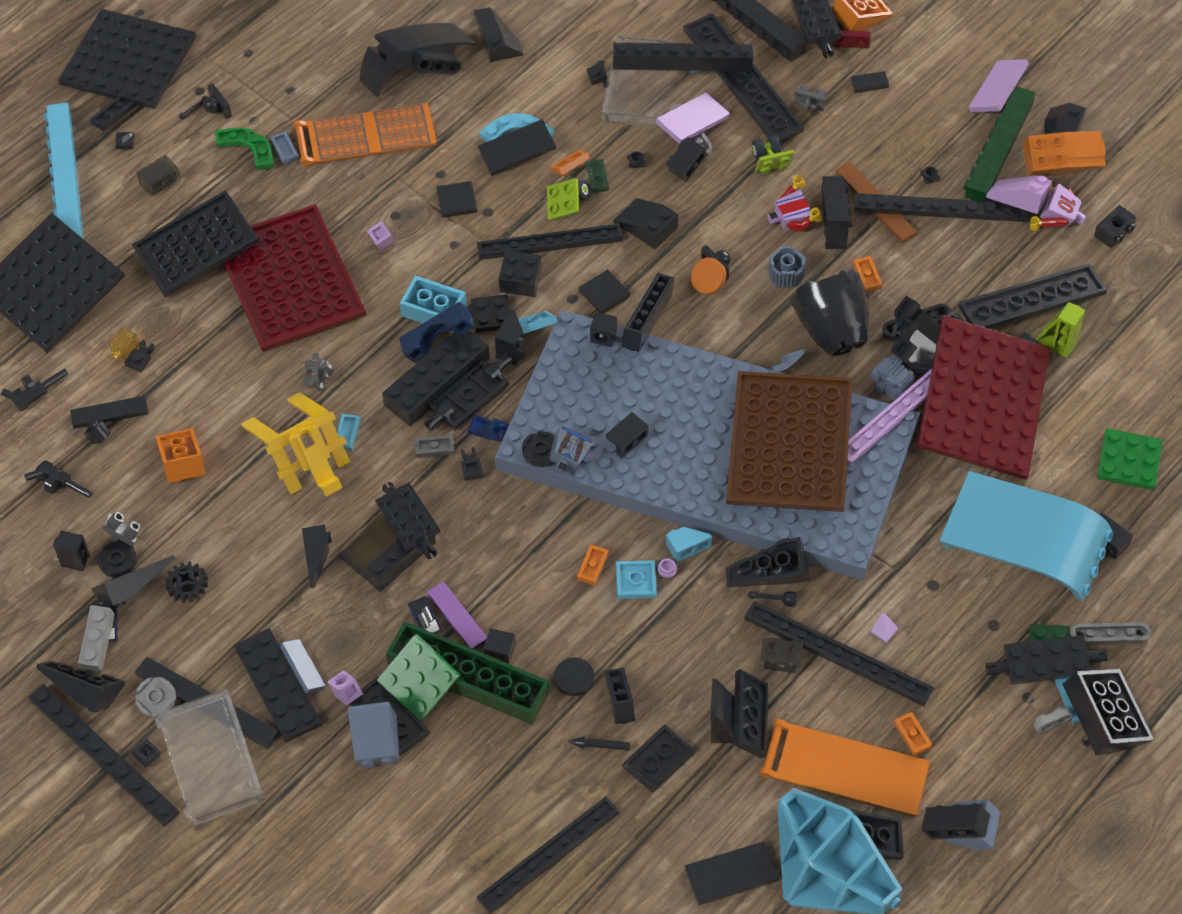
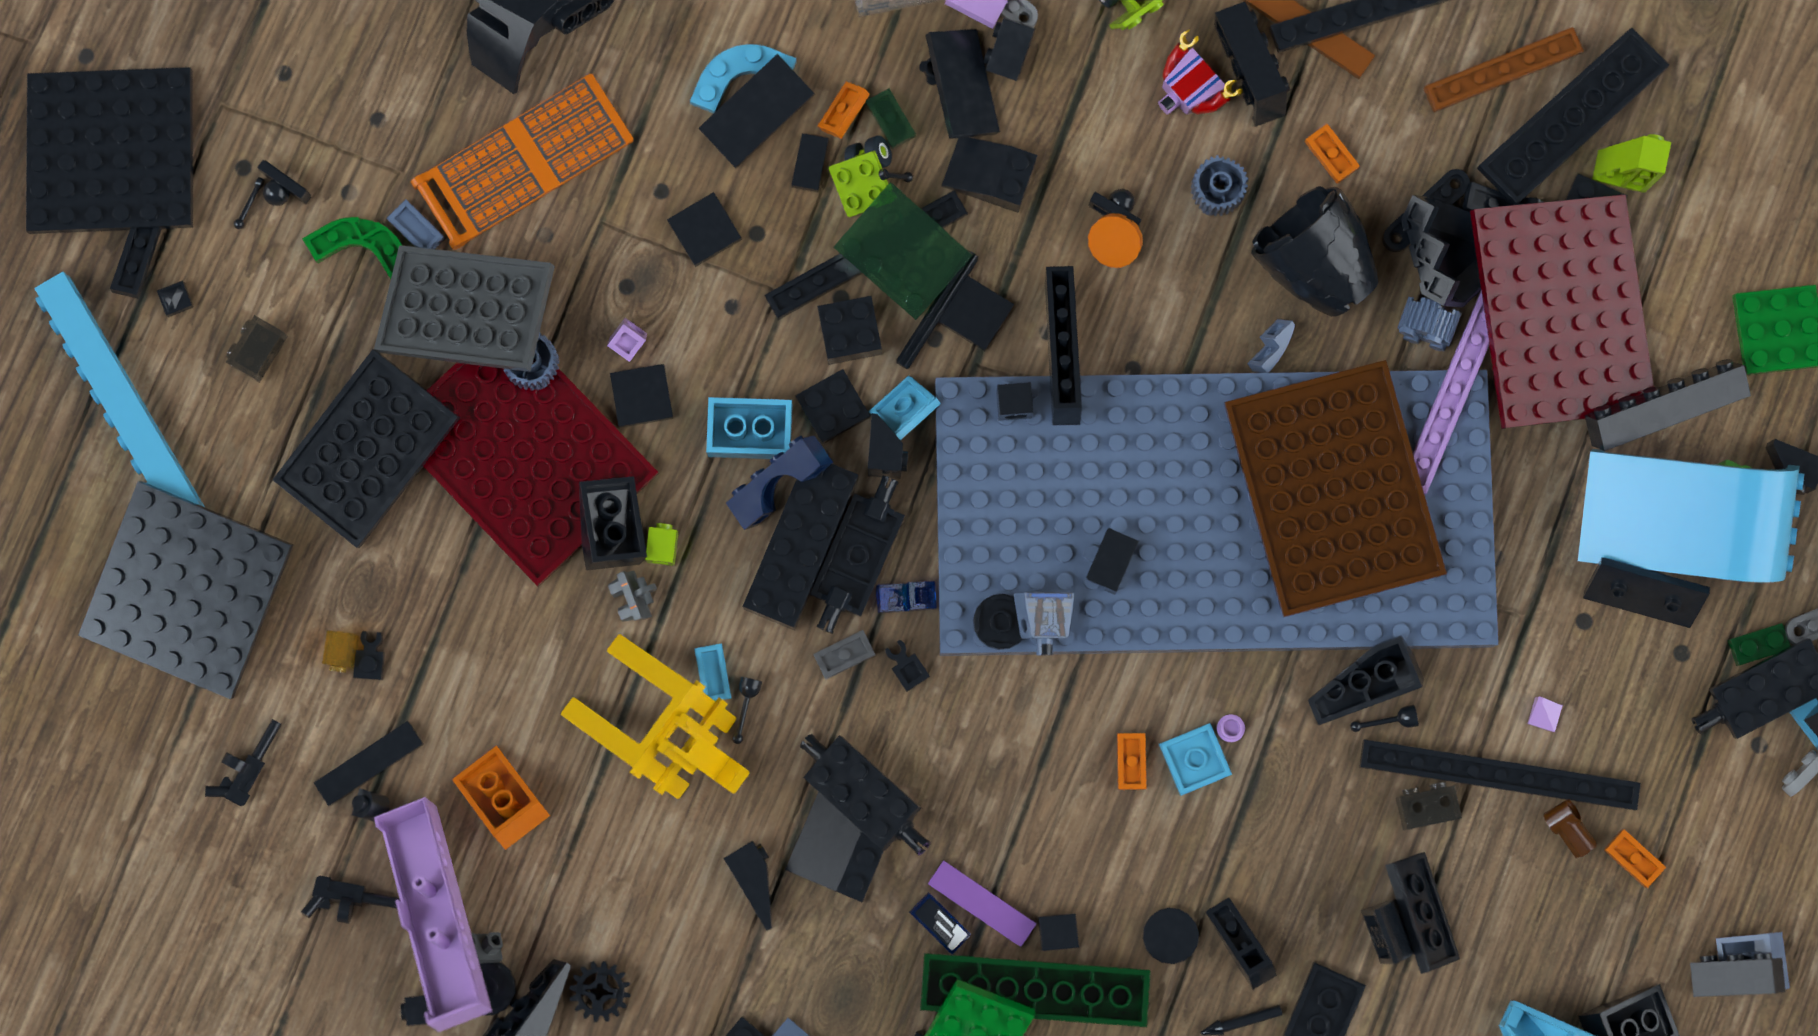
camera: 25 degrees left, 25 degrees up
medium azure slope [666,527,712,562] -> none
orange flag [759,719,930,817] -> none
none -> dark grey plate [374,245,555,372]
none -> lavender piece [374,797,492,1032]
none -> sand blue brick [503,333,559,391]
none -> black slope [579,476,647,570]
none -> black tile [610,364,674,428]
none -> lime brick [645,523,679,566]
none -> black hinge [732,677,762,744]
none -> black tile [791,133,829,192]
none -> clear green slope [833,182,973,320]
none -> black hinge [879,169,913,183]
none -> black axle [897,250,978,369]
none -> black tile [925,29,1000,139]
none -> dark orange tile [1423,27,1584,113]
none -> reddish brown piece [1543,799,1597,858]
none -> black plate [1583,557,1710,628]
none -> brick [1584,359,1751,451]

